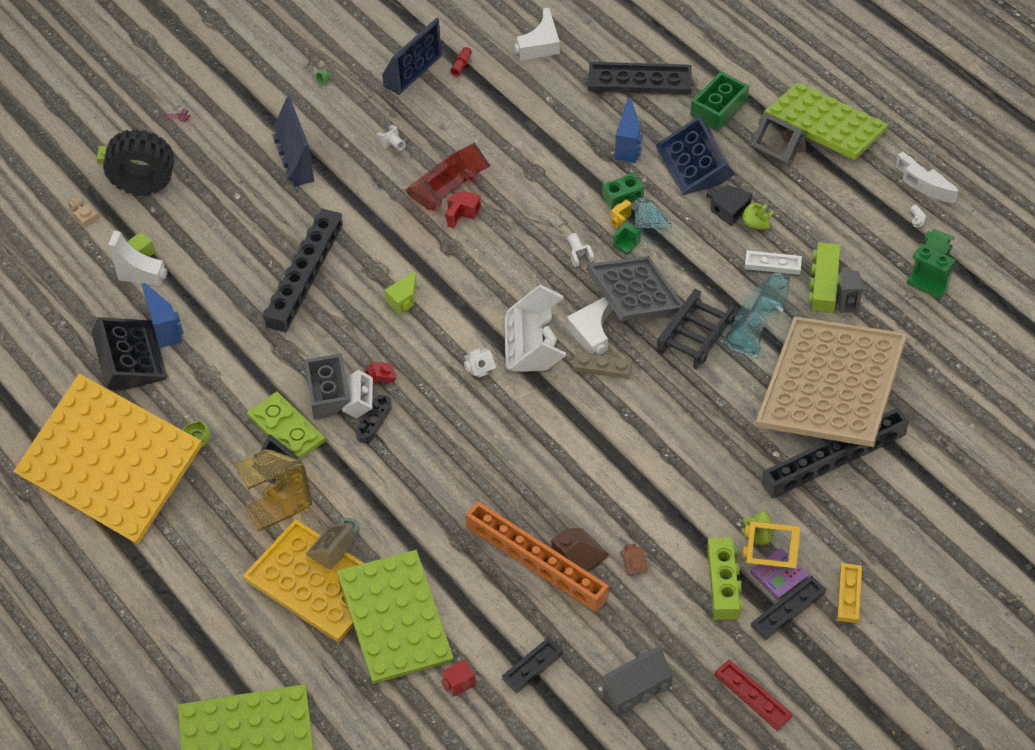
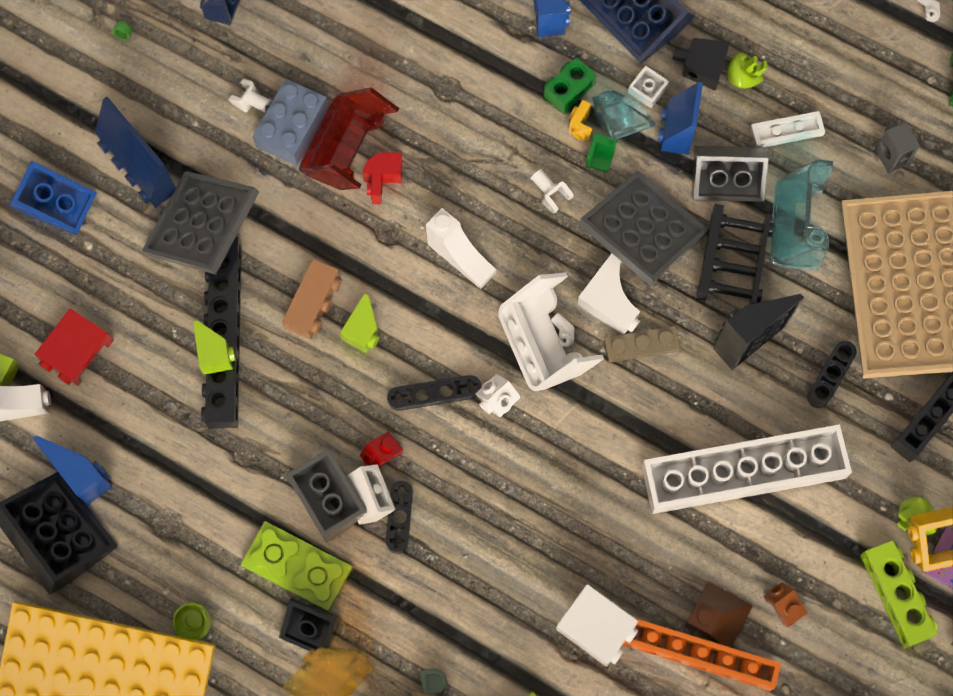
camera: 20 degrees left, 20 degrees up
lime brick [808,242,840,313] -> none
none -> blue slope [8,161,97,235]
none -> red panel [34,308,114,386]
none -> dark grey plate [142,171,259,275]
none -> lime slope [193,321,236,375]
none -> sand blue brick [253,79,329,166]
none -> medium nougat brick [282,259,342,340]
none -> black beam [387,375,481,411]
none -> white arch [426,208,497,289]
none -> white brick [556,584,639,667]
none -> white piece [628,66,669,108]
none -> white brick [642,424,852,514]
none -> blue slope [658,82,703,155]
none -> dark grey slope [693,146,769,202]
none -> black slope [713,294,804,370]
none -> black beam [807,341,857,408]

